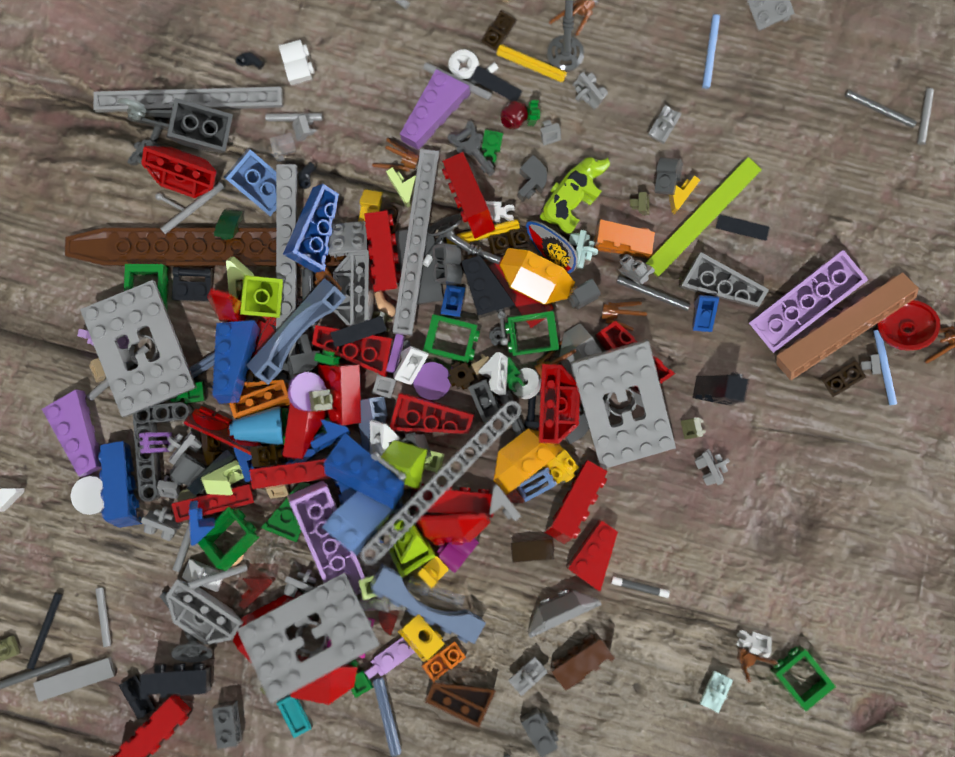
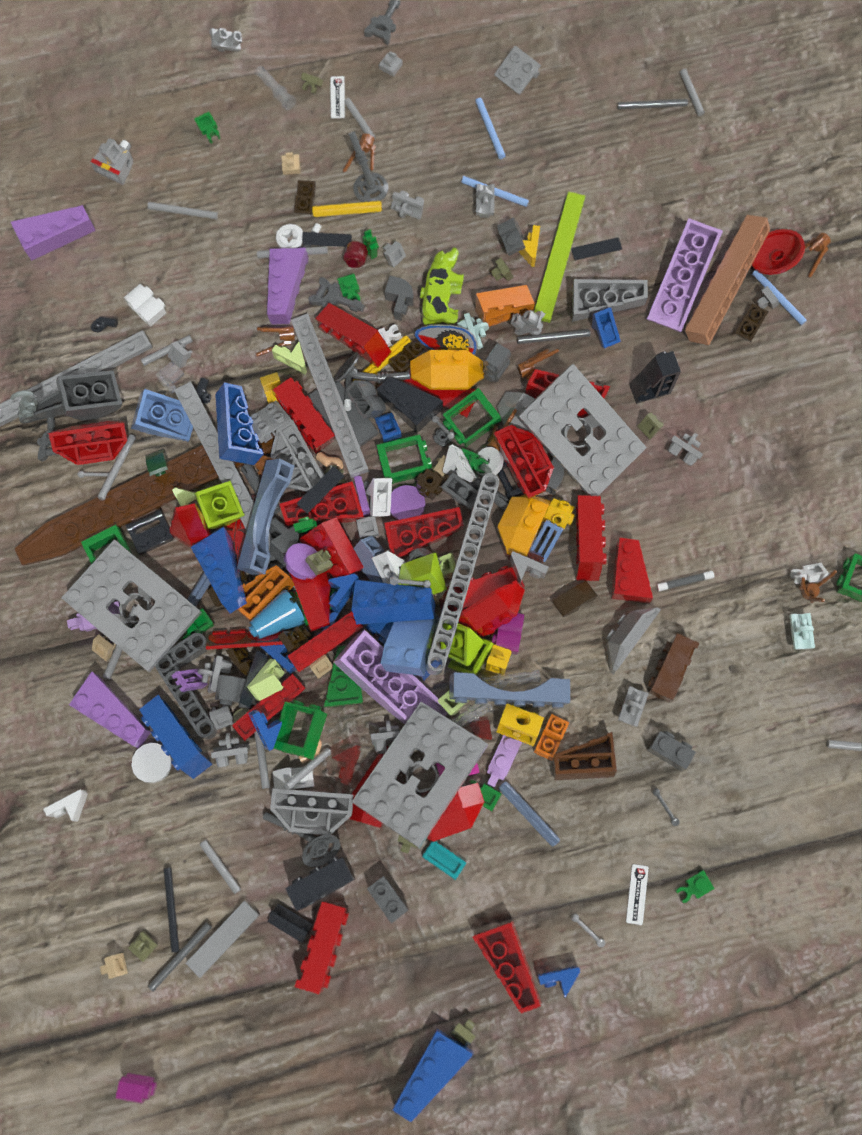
camera: 25 degrees left, 10 degrees down
none -> light blue bar [462,176,529,207]

